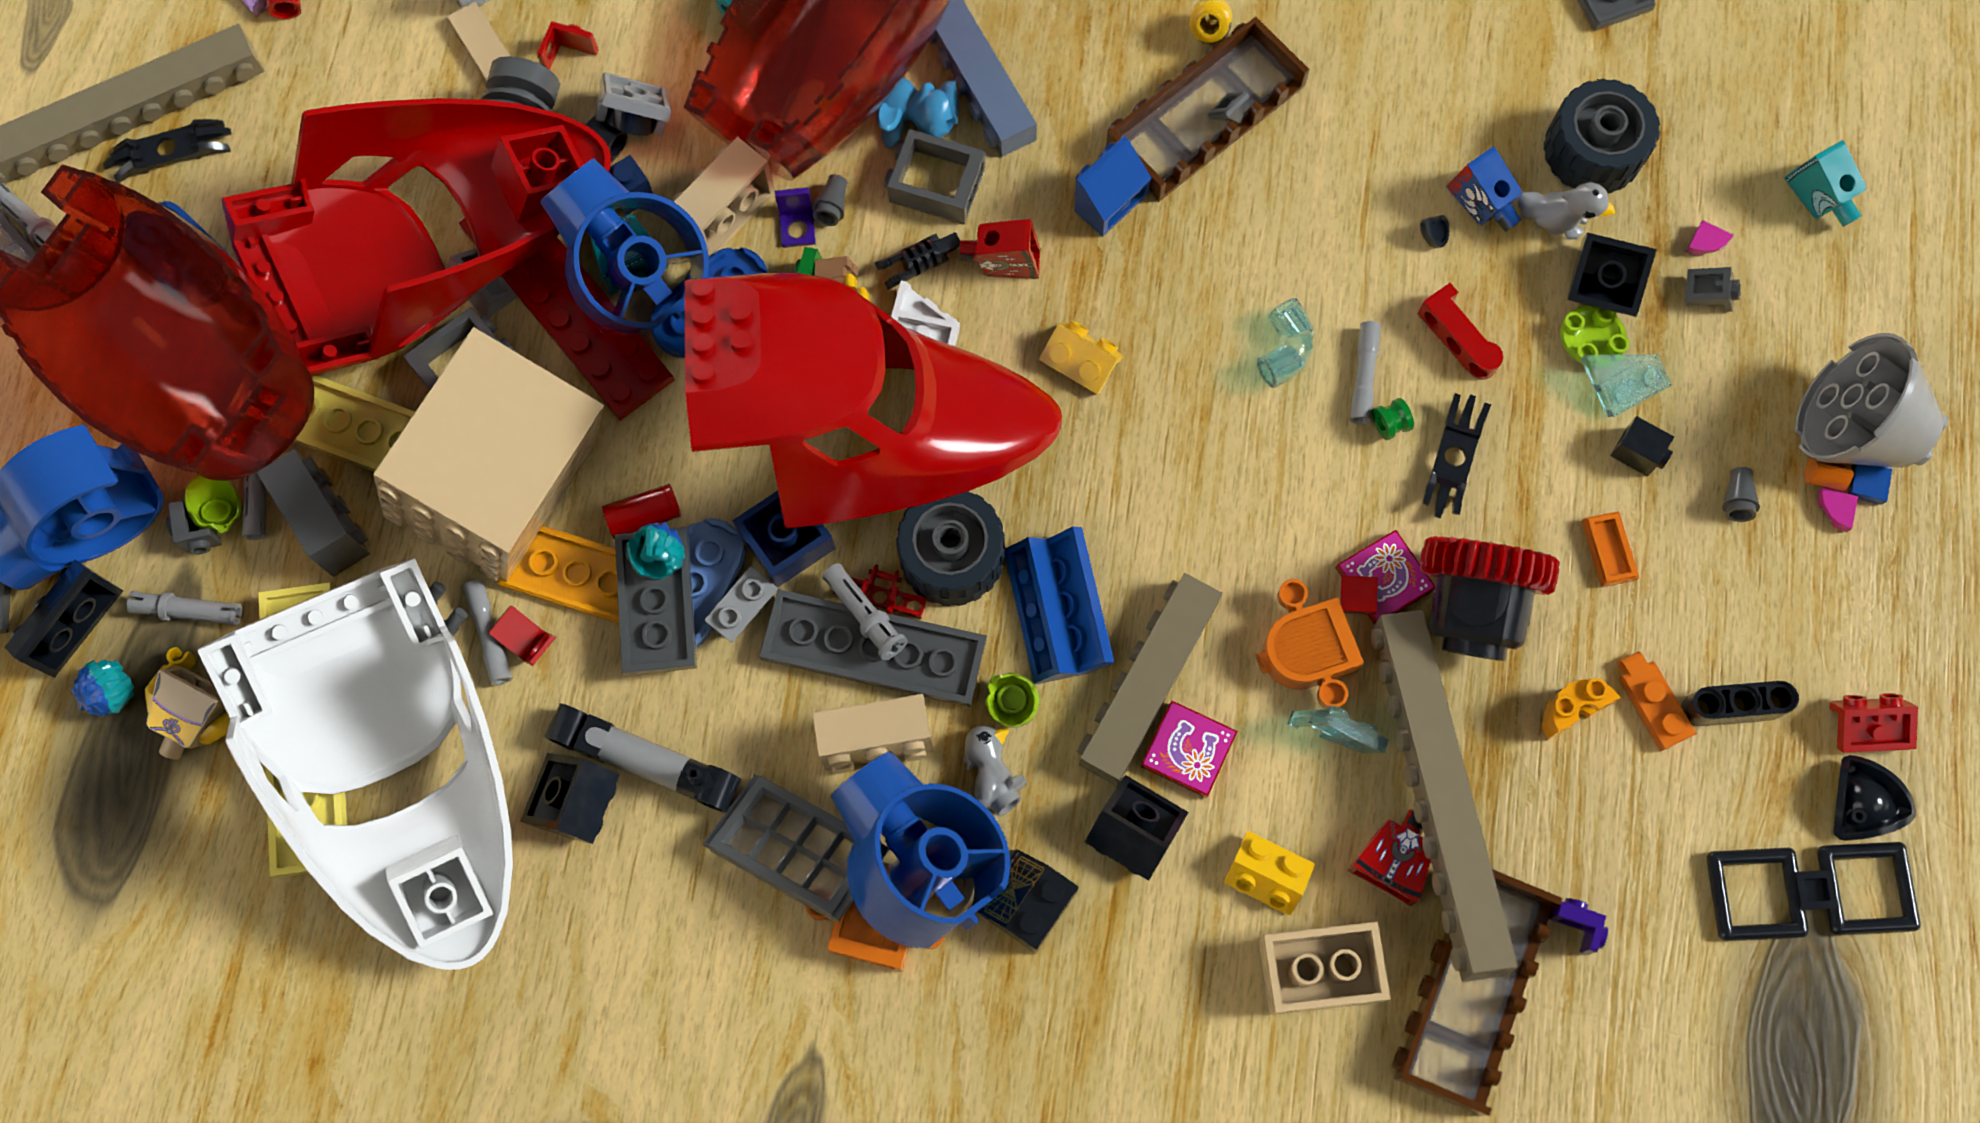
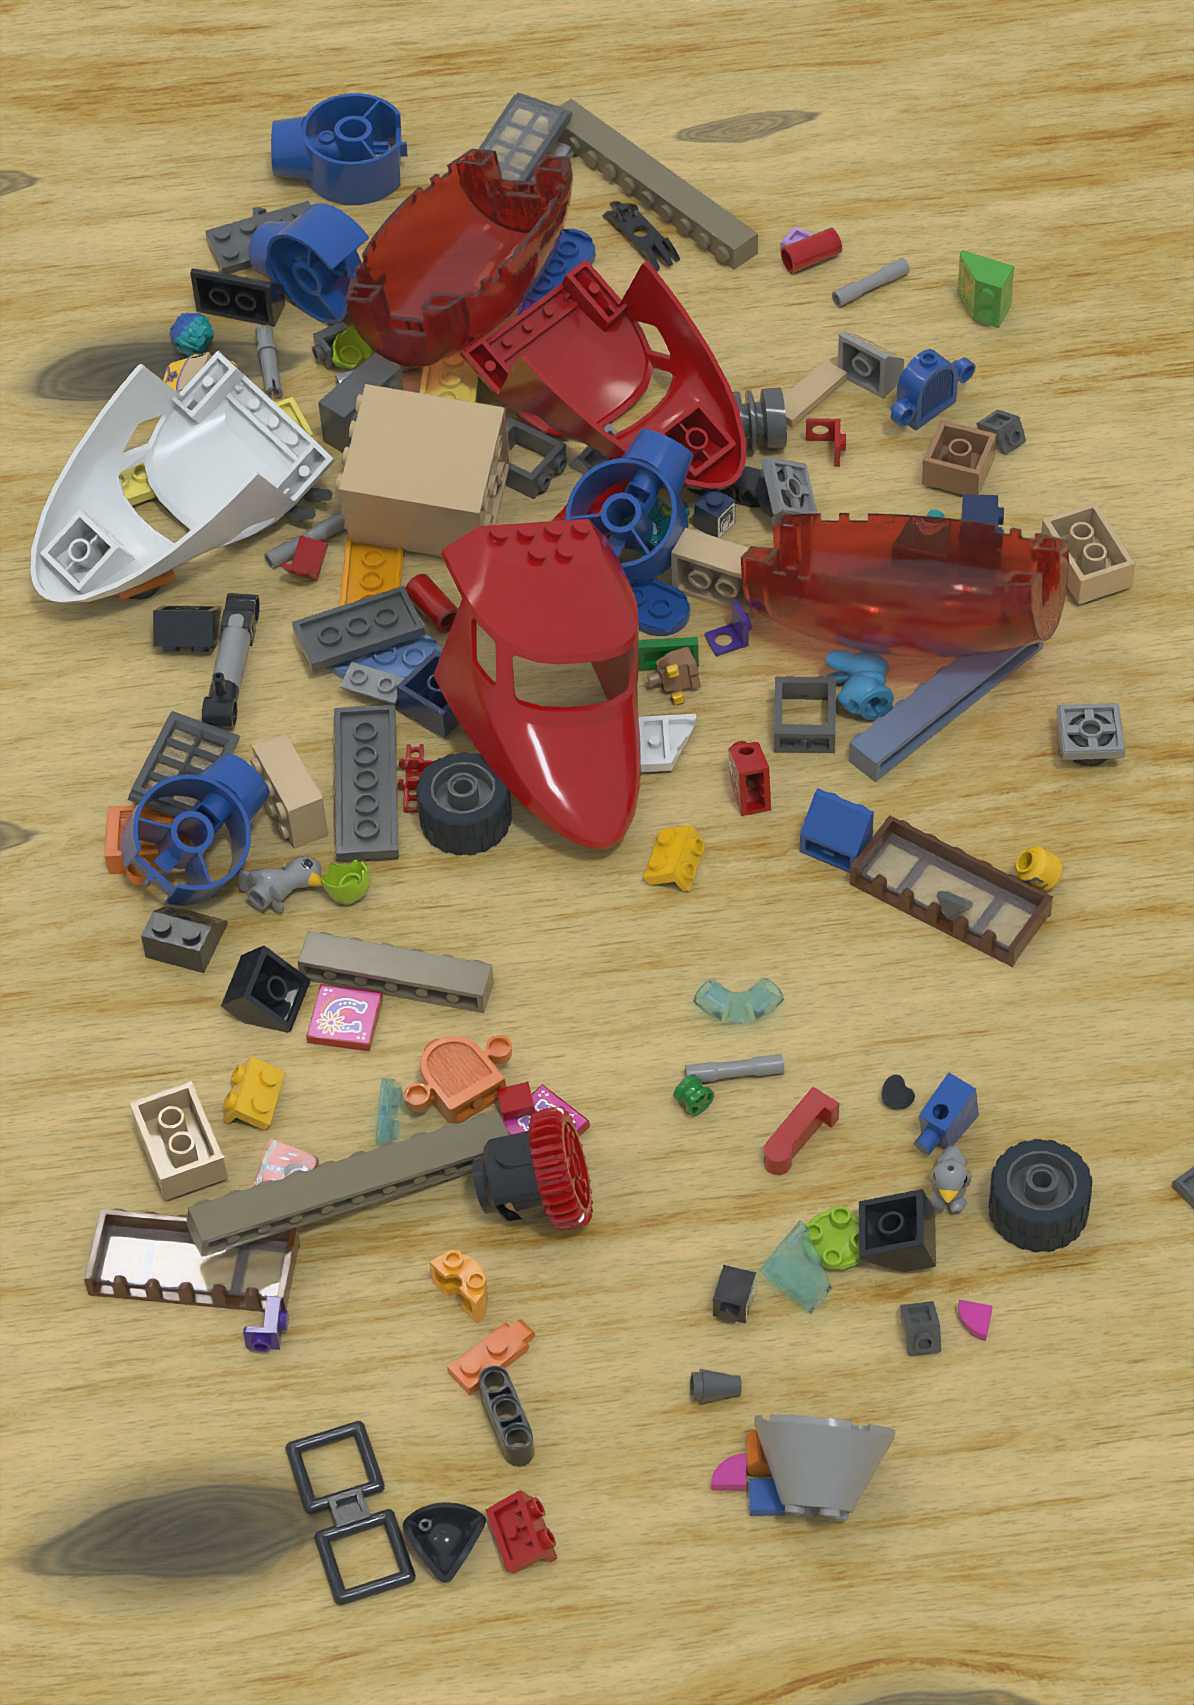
camera: 75 degrees right, 20 degrees down
teal piece [626,522,685,580] -> none
dark grey cone [812,174,848,226] -> none
light grey pin [822,563,908,660] -> none
black hinge [874,232,960,290] -> none
blue slope [1005,526,1114,684] -> none
black piece [1422,393,1491,518] -> none
orange tile [1582,511,1640,588] -> none
teal torso [1784,140,1866,227] -> none

